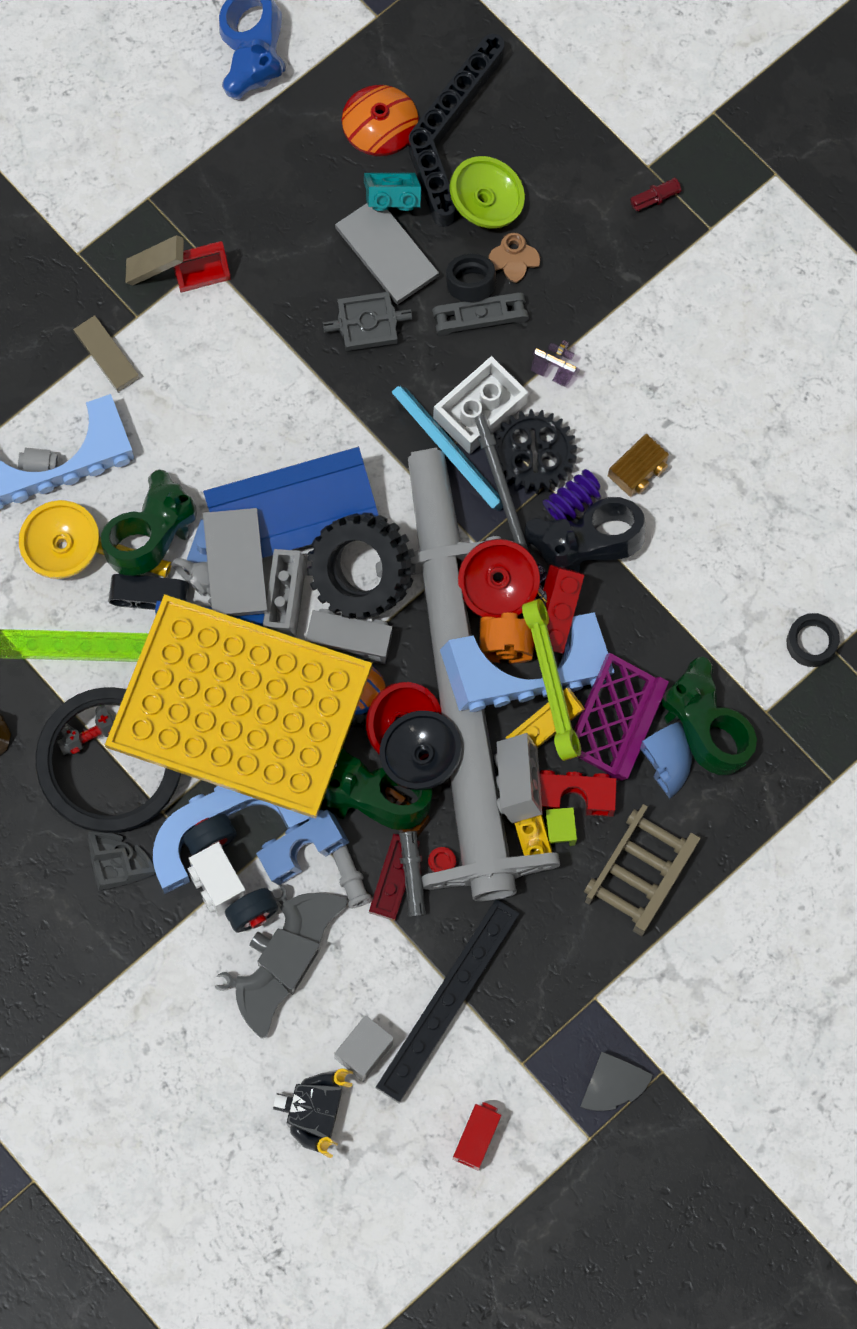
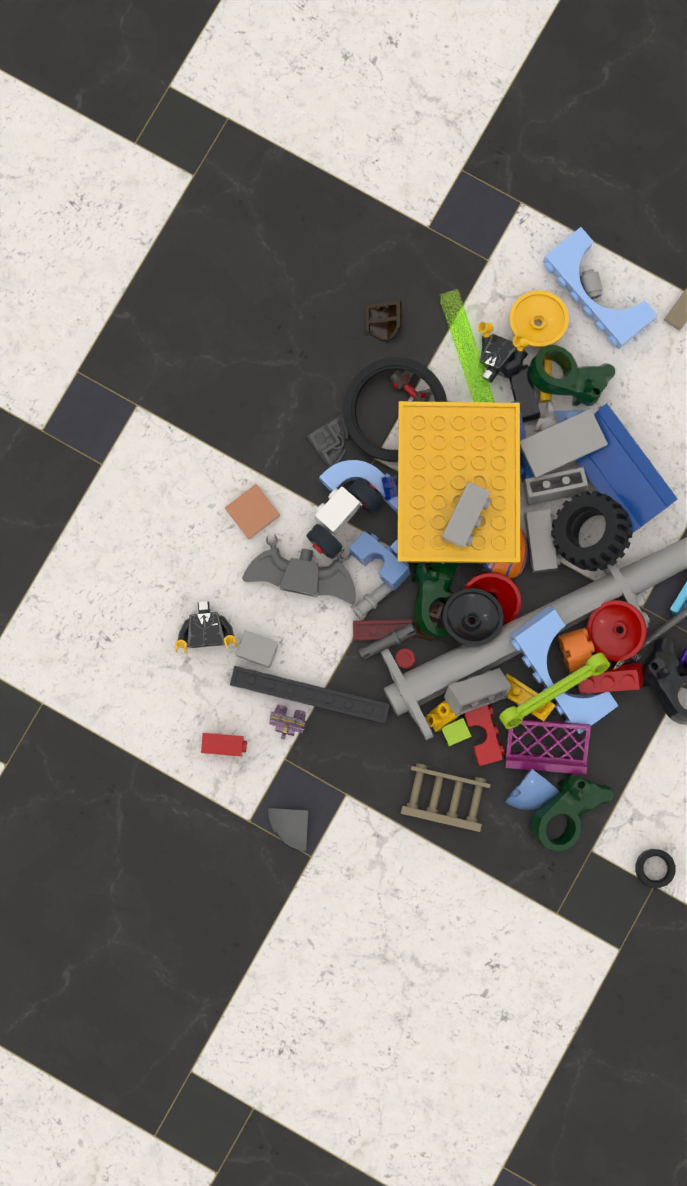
camera: 75 degrees right, 10 degrees up
none -> nougat tile [225,484,280,539]
none -> clear purple hips [269,704,307,740]
none -> clear blue tile [381,475,398,501]
none -> light grey brick [441,482,492,550]
none -> black torso [478,322,529,383]

